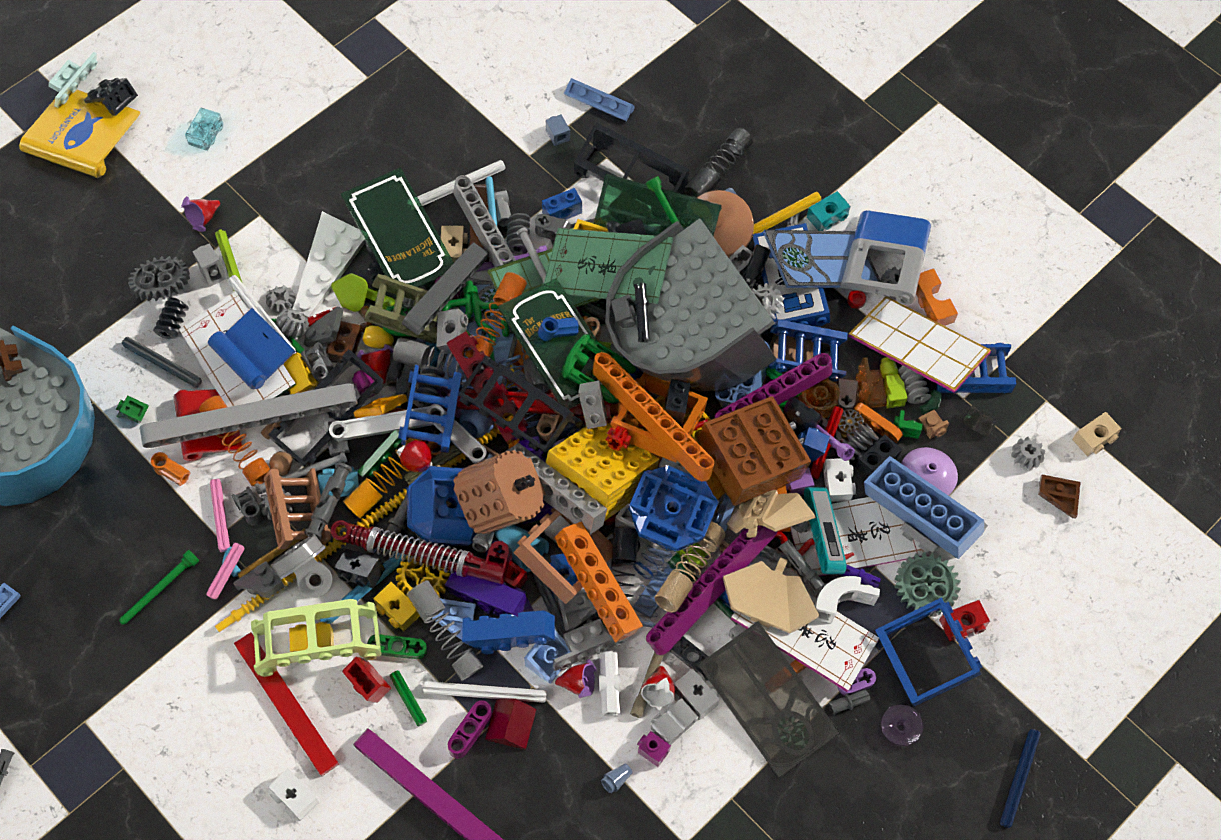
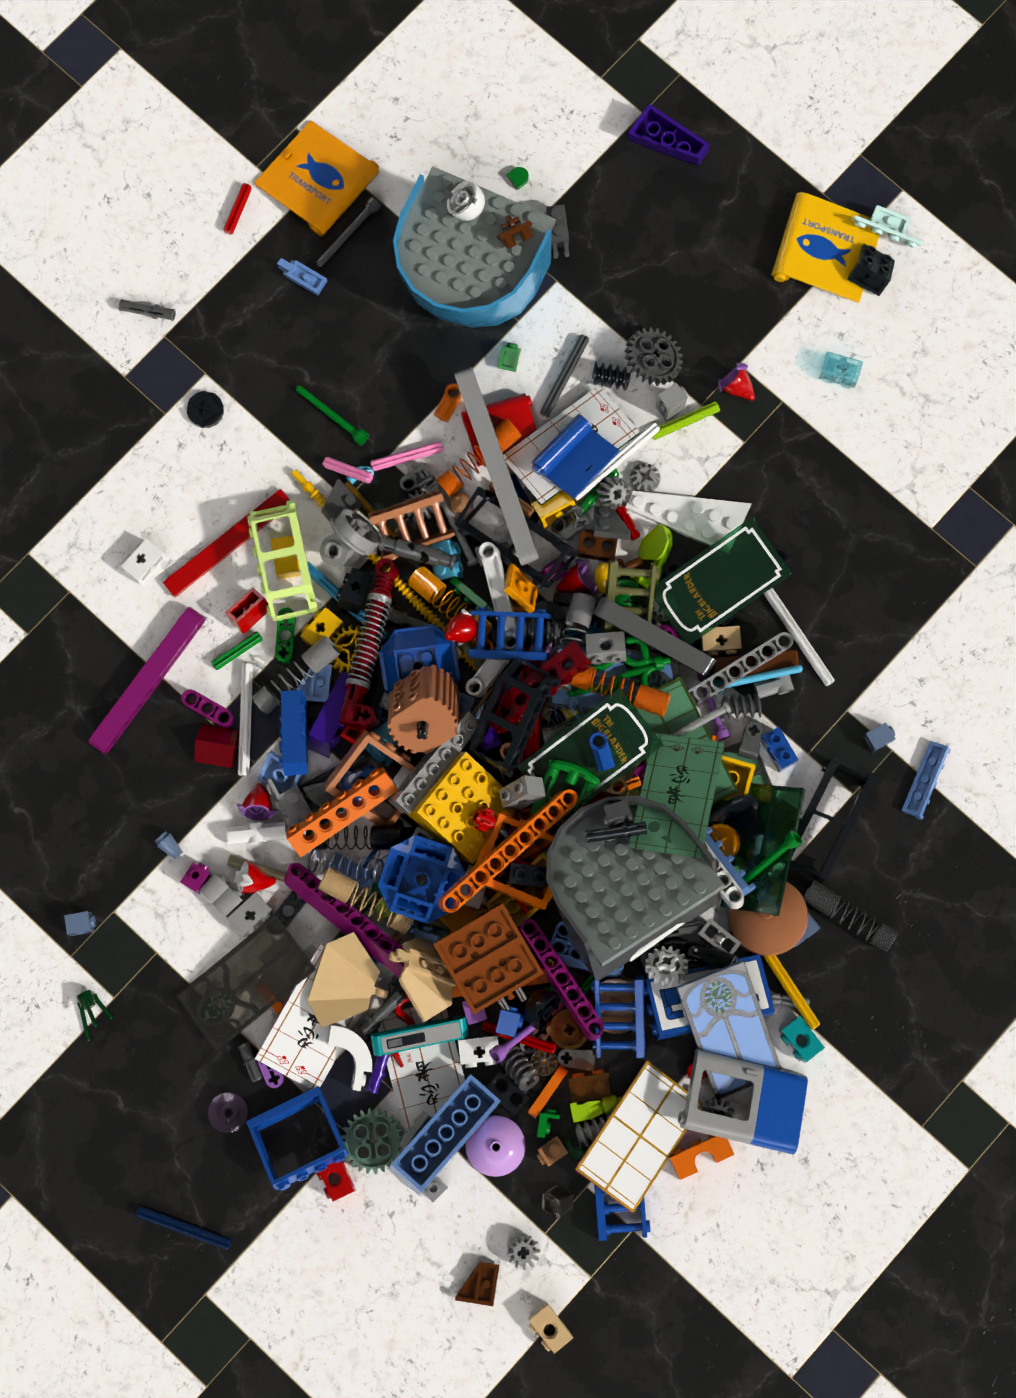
camera: 90 degrees right, 15 degrees up
none -> black tile [187,391,224,428]

